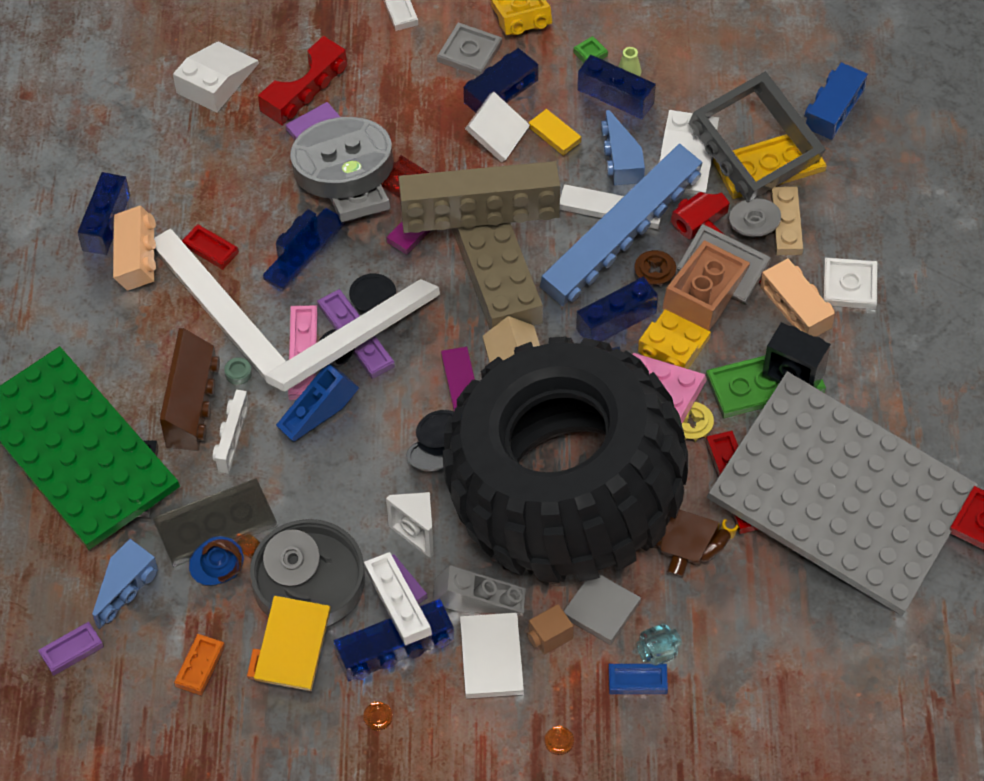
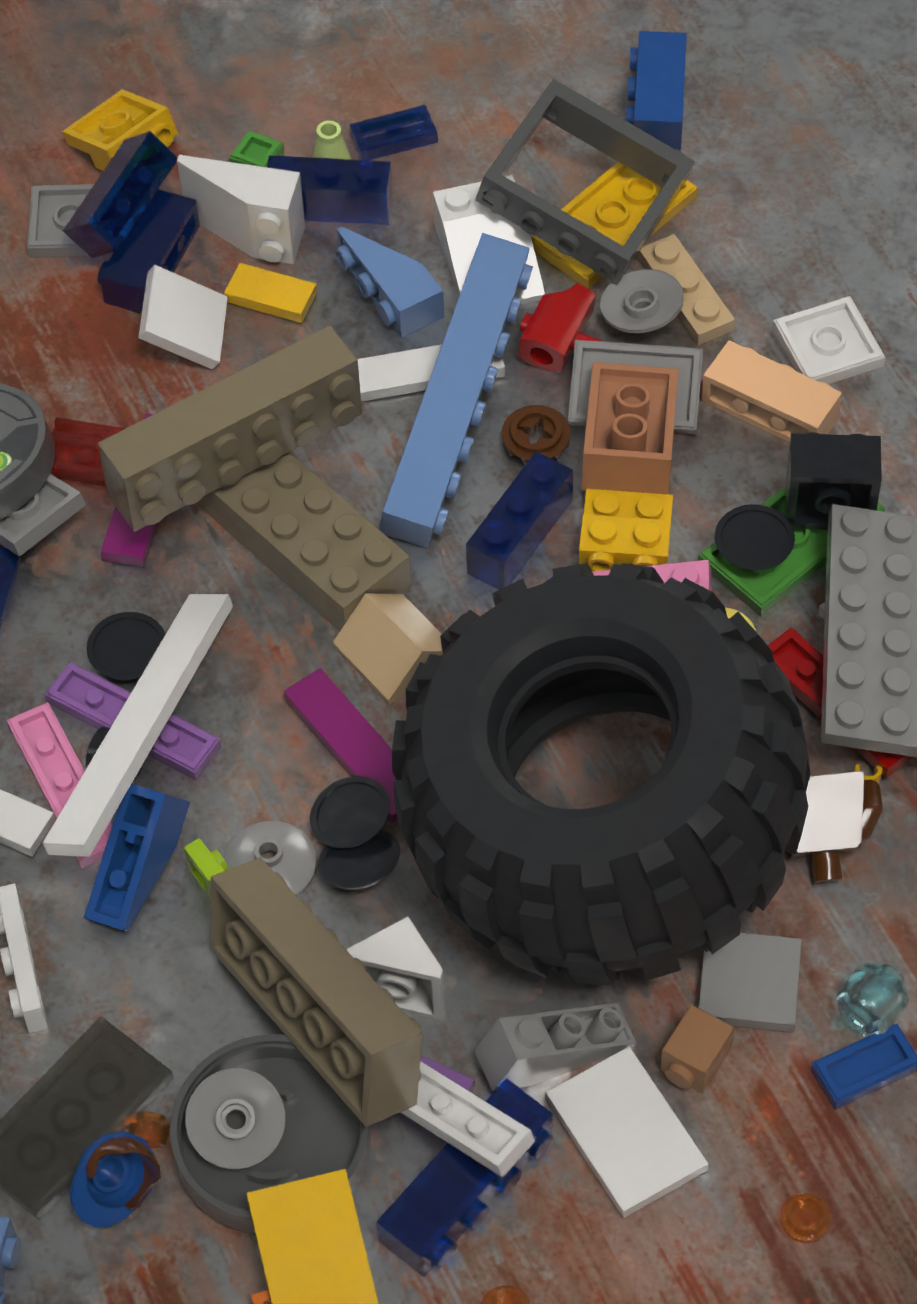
camera: 25 degrees left, 0 degrees up
none -> clear blue brick [63,131,178,258]
none -> white slope [177,155,305,264]
none -> lime plate [184,838,229,899]
none -> dark tan brick [209,857,424,1127]
none -> light grey dish [224,821,317,897]
none -> clear blue tile [349,105,438,162]
none -> black piece [715,504,795,570]

